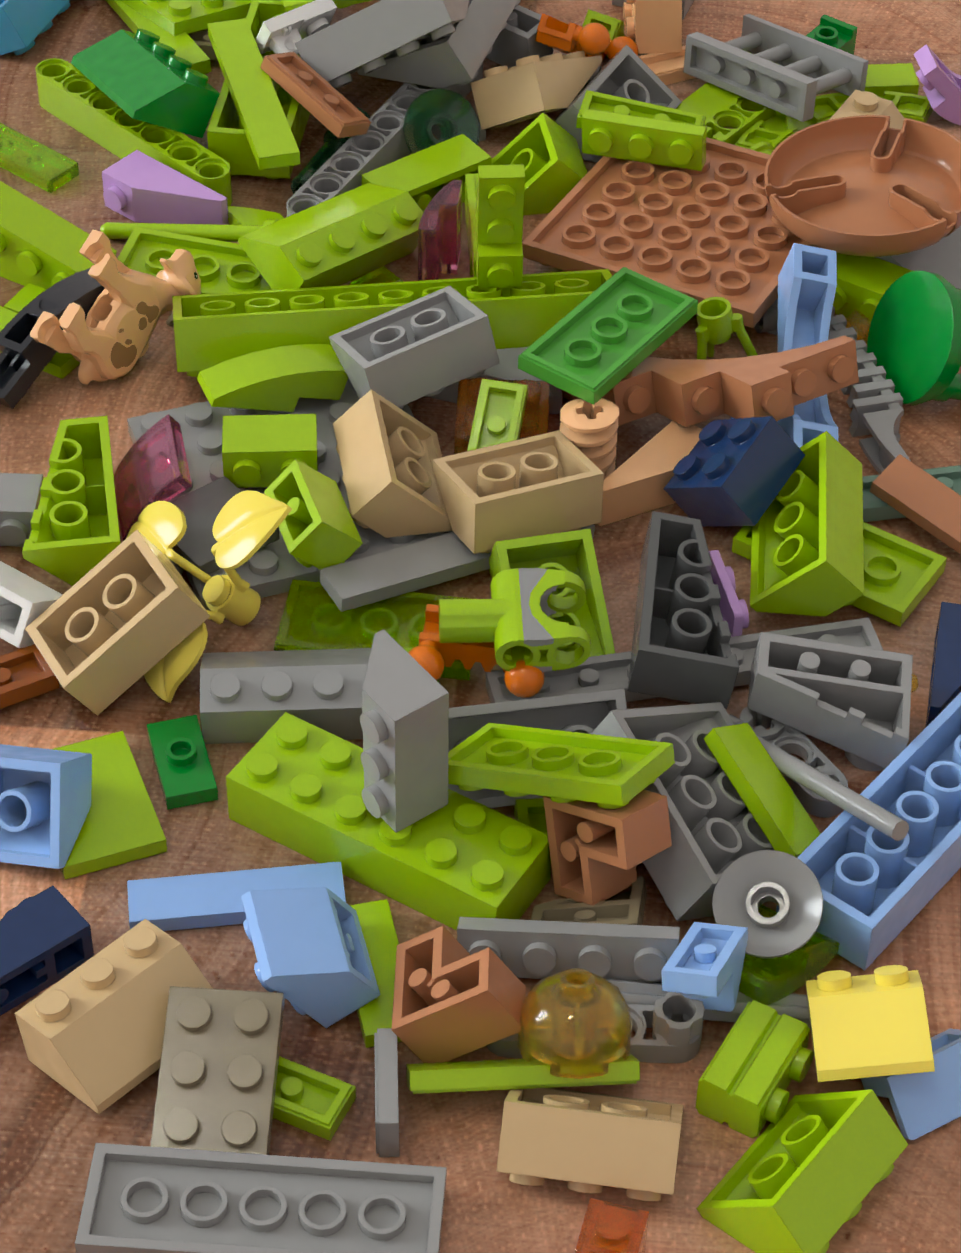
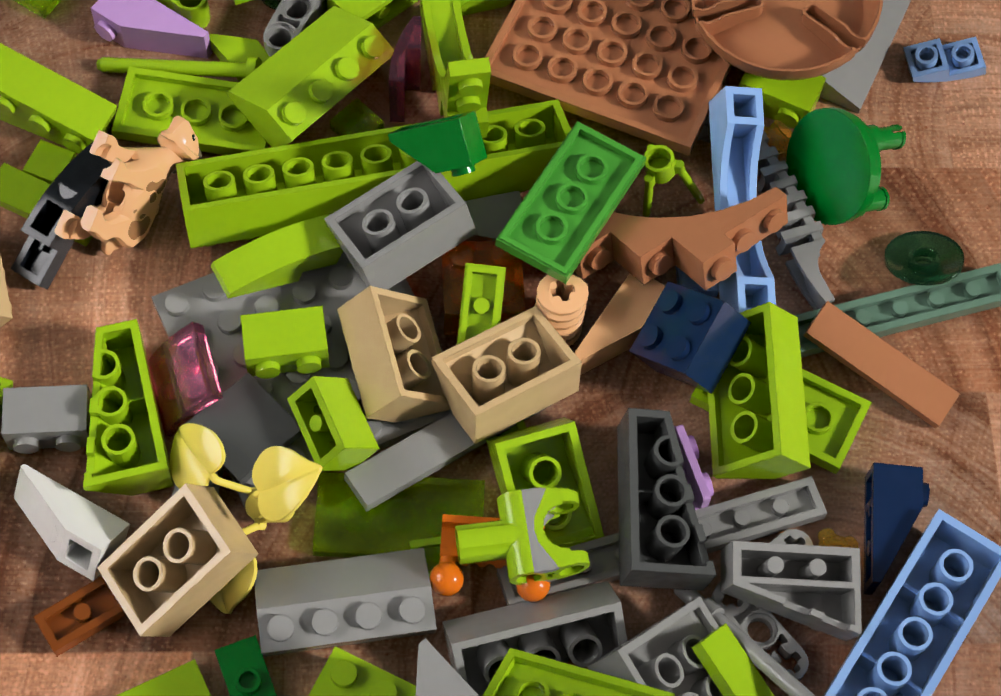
camera: 10 degrees left, 20 degrees up
none -> green slope [388,111,487,177]

